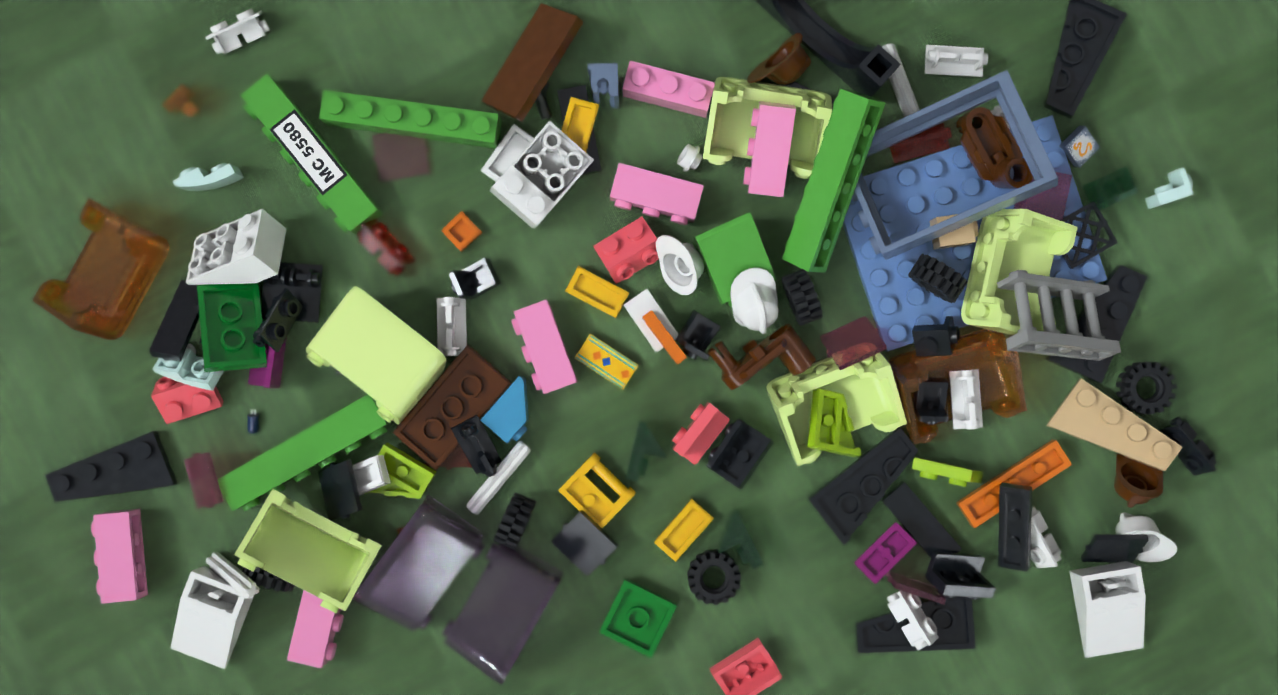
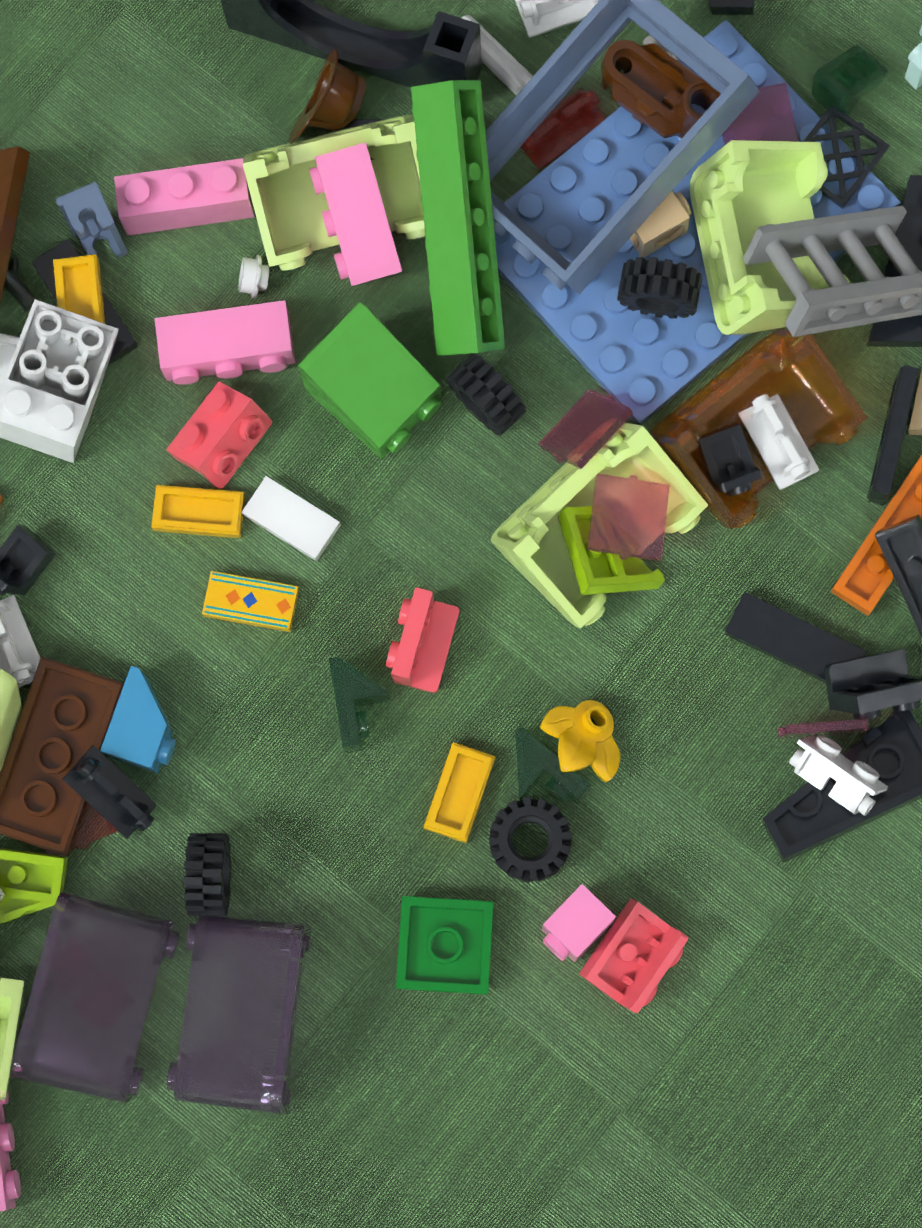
camera: 15 degrees left, 10 degrees down
white axle [466,441,531,515] -> none
bright pink brick [511,299,578,394] -> none
black piece [551,510,619,577] -> none
yellow plate [558,452,636,528] -> none
orange tile [642,310,687,365] -> none
white piece [656,235,704,295] -> none
black bracket [676,310,721,361] -> none
black bracket [706,418,774,490] -> none
reddish brown piece [707,324,816,390] -> none
white piece [730,267,779,334] -> none
black wing [807,427,918,546] -> none
magenta hinge [854,522,917,584] -> none
black bracket [912,316,960,357] -> none
lime wing [912,457,983,487] -> none
tile [1059,126,1100,168] -> none
none -> yellow plate [540,700,620,782]
none -> bright pink brick [542,884,616,962]
none -> clear pink piece [587,473,670,561]
none -> black tile [867,365,919,505]

